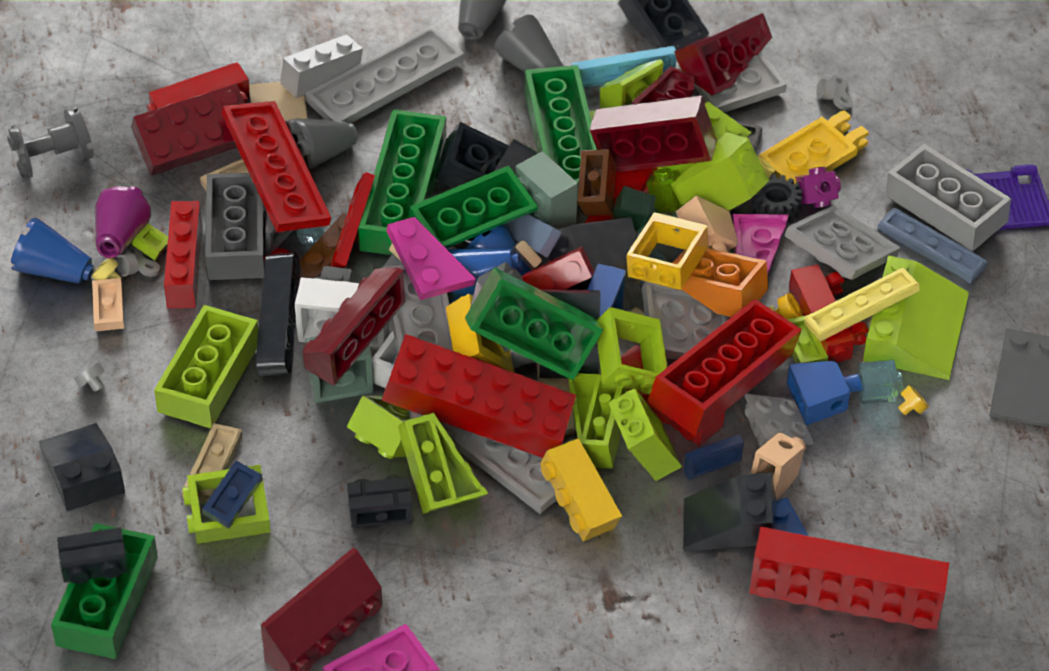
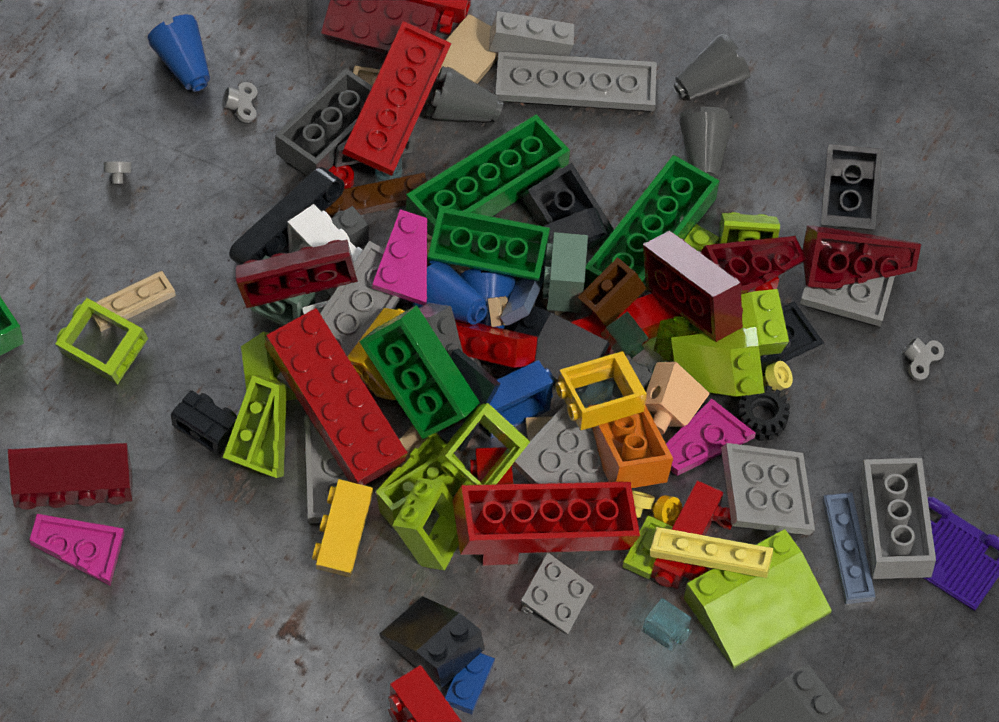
camera: 40 degrees right, 10 degrees up
black slope [39,423,125,512] -> none
light yellow tile [91,258,121,280] -> none
light nougat plate [92,278,124,331] -> none
magenta cone [95,186,152,258] -> none
lime plate [131,223,168,260] -> none
lime brick [154,305,259,428] -> none
red brick [164,201,202,308] -> none
dark blue plate [202,461,263,529] -> none
red tile [330,172,375,268] -> none
medium azure plate [572,46,676,88] -> none
dark blue tile [683,434,744,479] -> none
light nougat torso [751,433,806,501] -> none
yellow tile [759,110,869,184] -> none
blue torso [786,361,862,425] -> none
magenta brick [795,166,841,208] -> none
yellow tile [898,385,930,416] -> none

